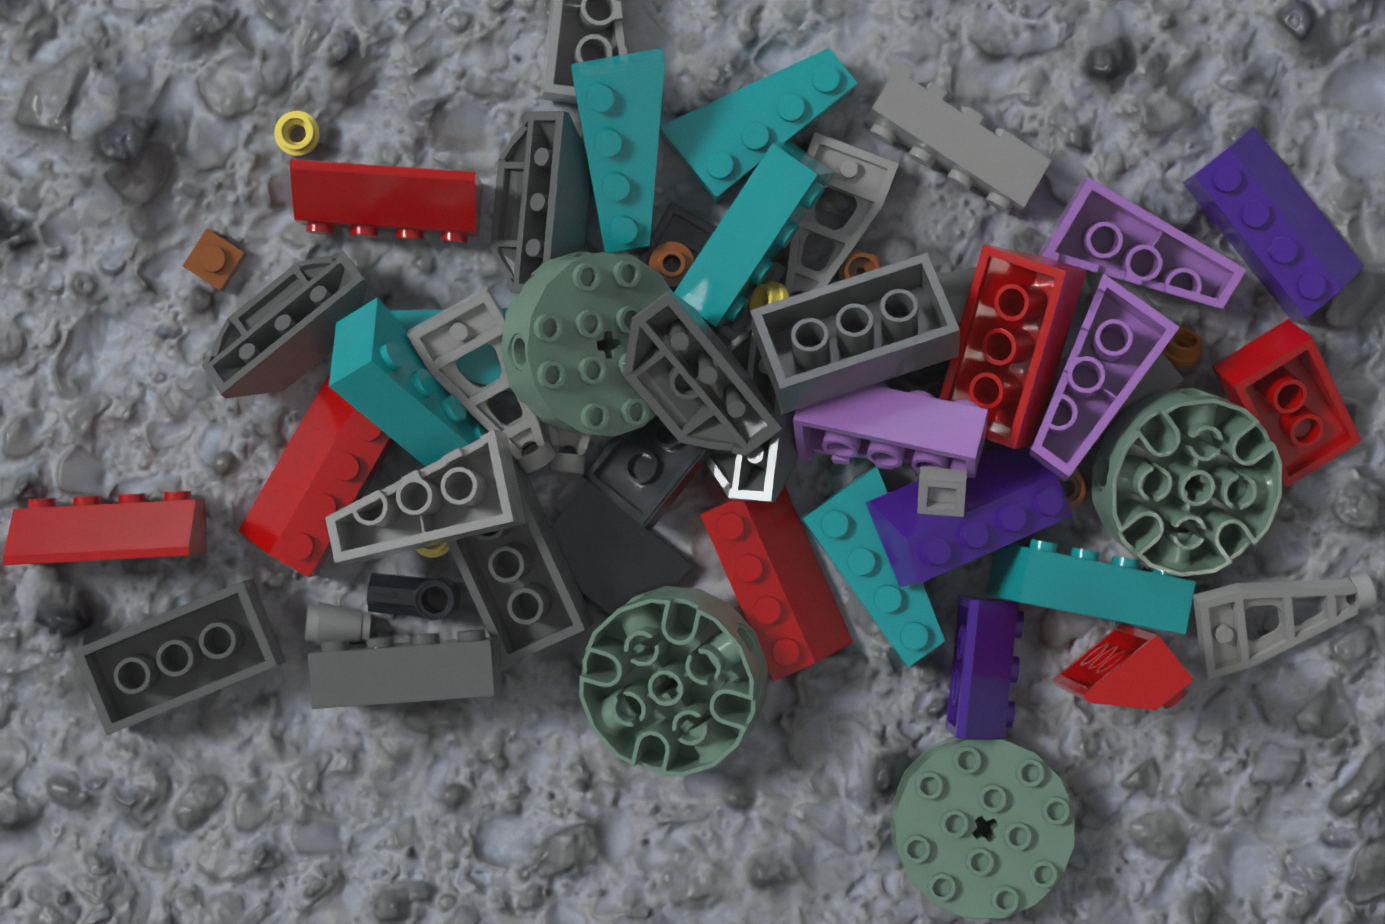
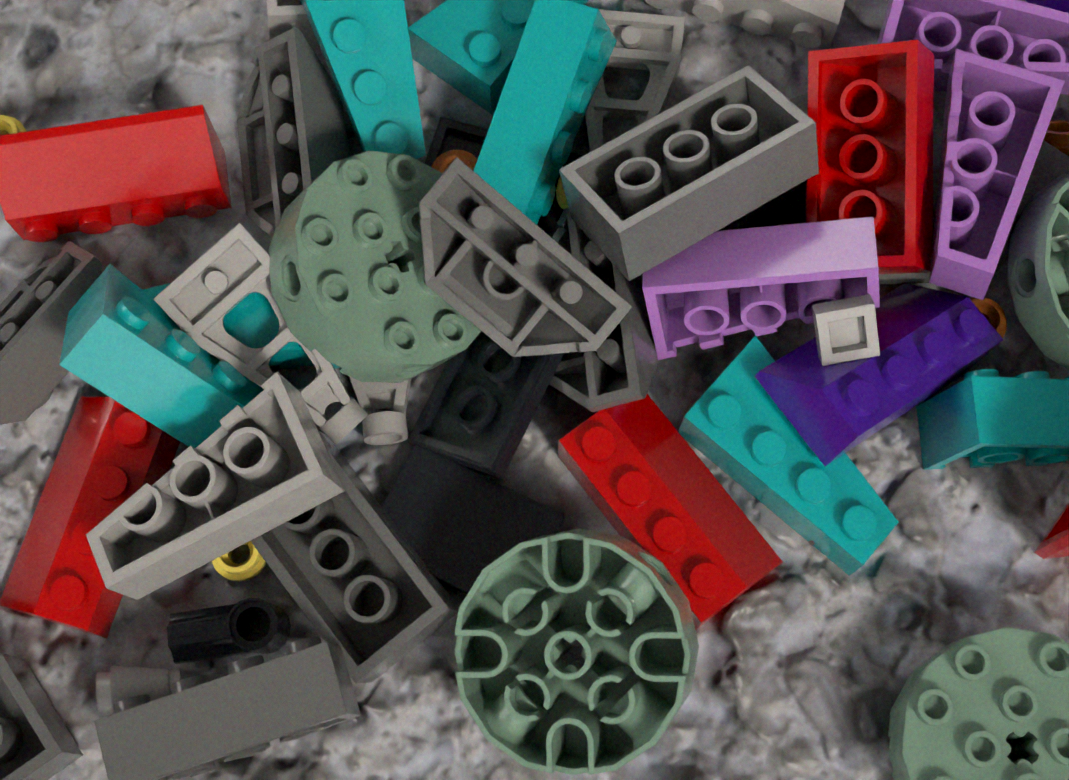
camera: 10 degrees left, 15 degrees down
dark purple slope [945,595,1024,739] -> none

